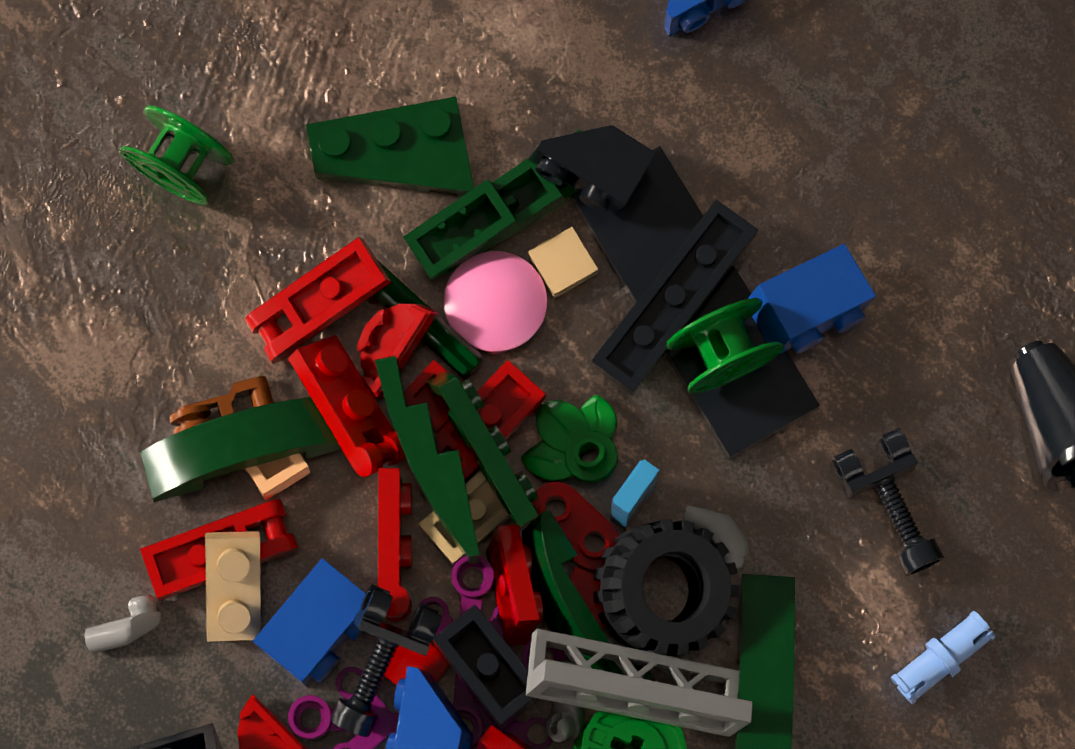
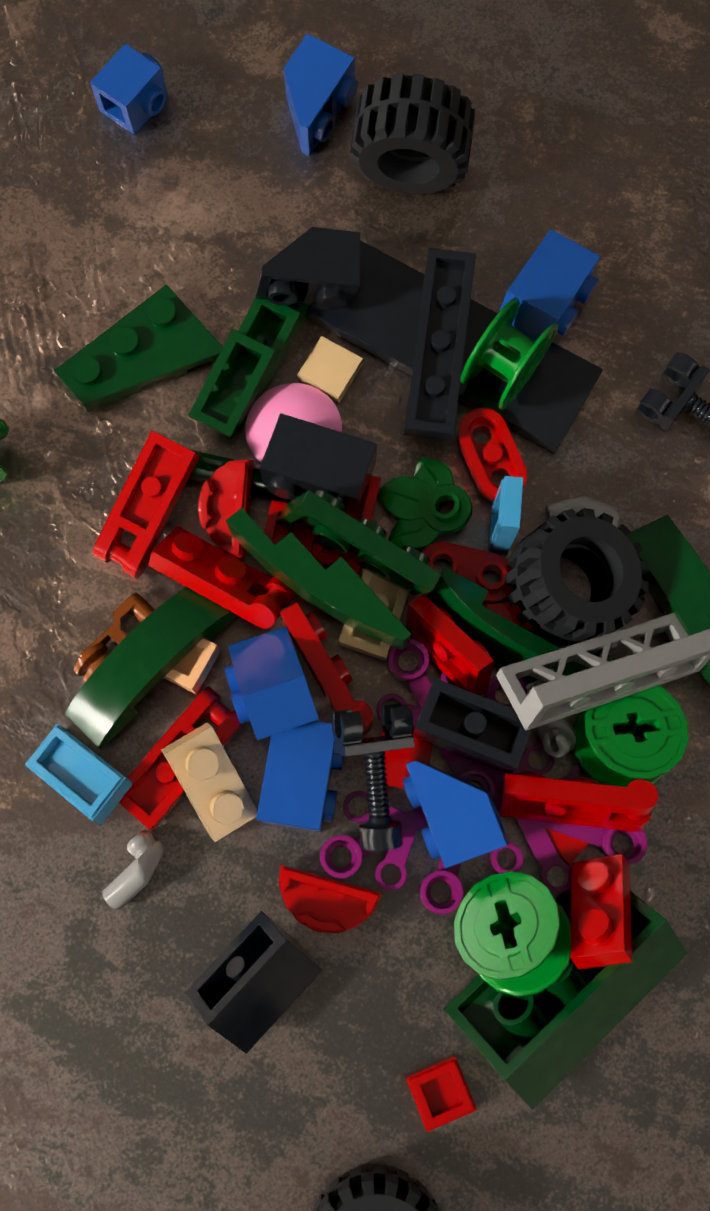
camera: 30 degrees left, 0 degrees up
none -> dark azure tile [25,723,134,826]
none -> blue brick [224,626,319,741]
none -> black brick [259,413,377,515]
none -> black tyre [350,74,476,195]
none -> red plate [457,408,527,503]

